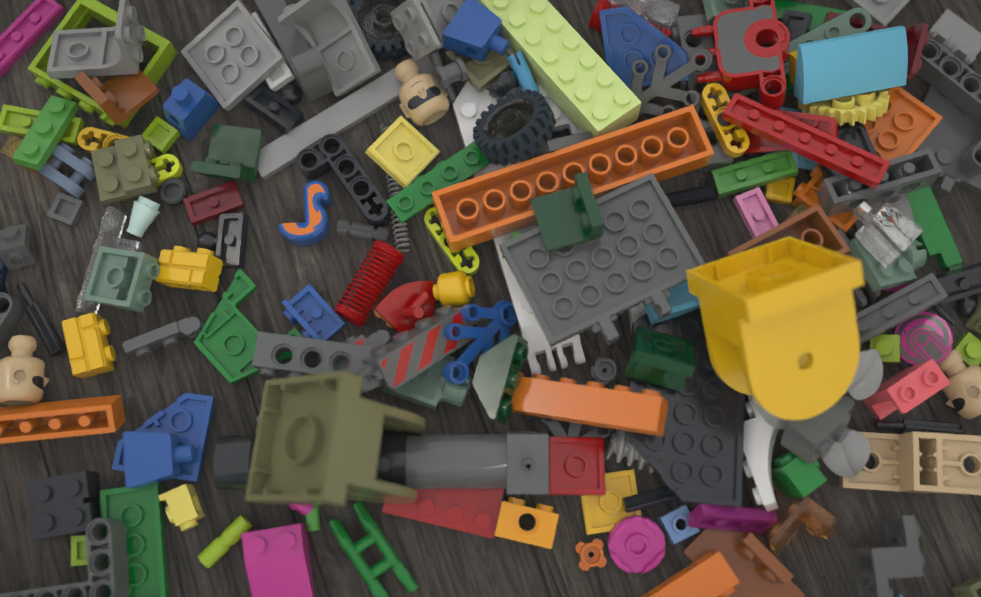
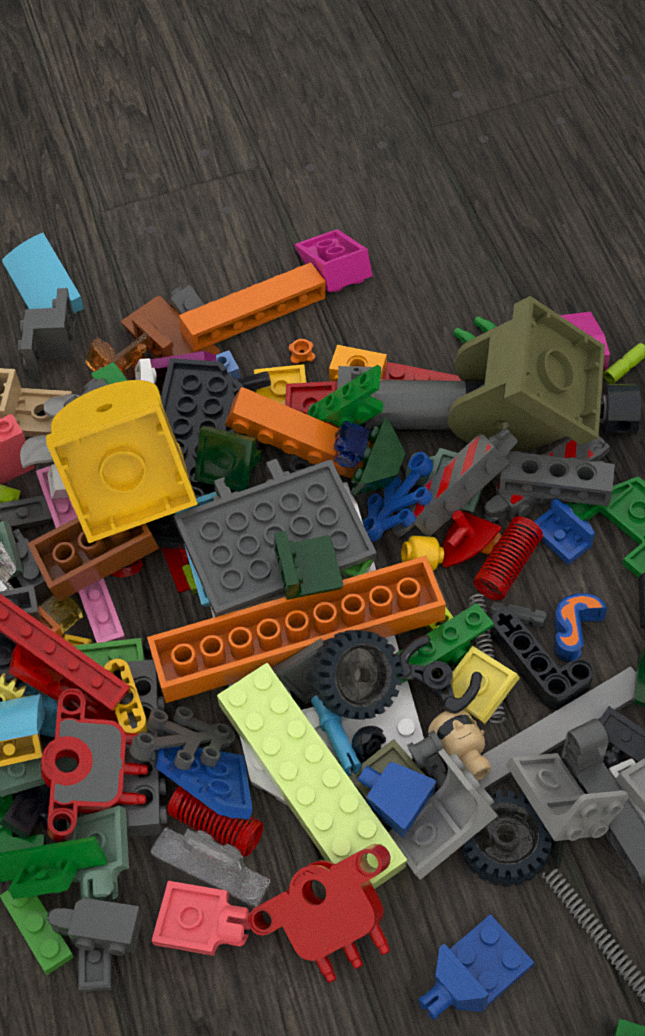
camera: 170 degrees left, 20 degrees down
dark pink tile [607,515,665,574] -> none
none -> green bracket [307,365,383,432]
none -> clear blue brick [333,420,370,469]
none -> black piece [396,634,482,714]

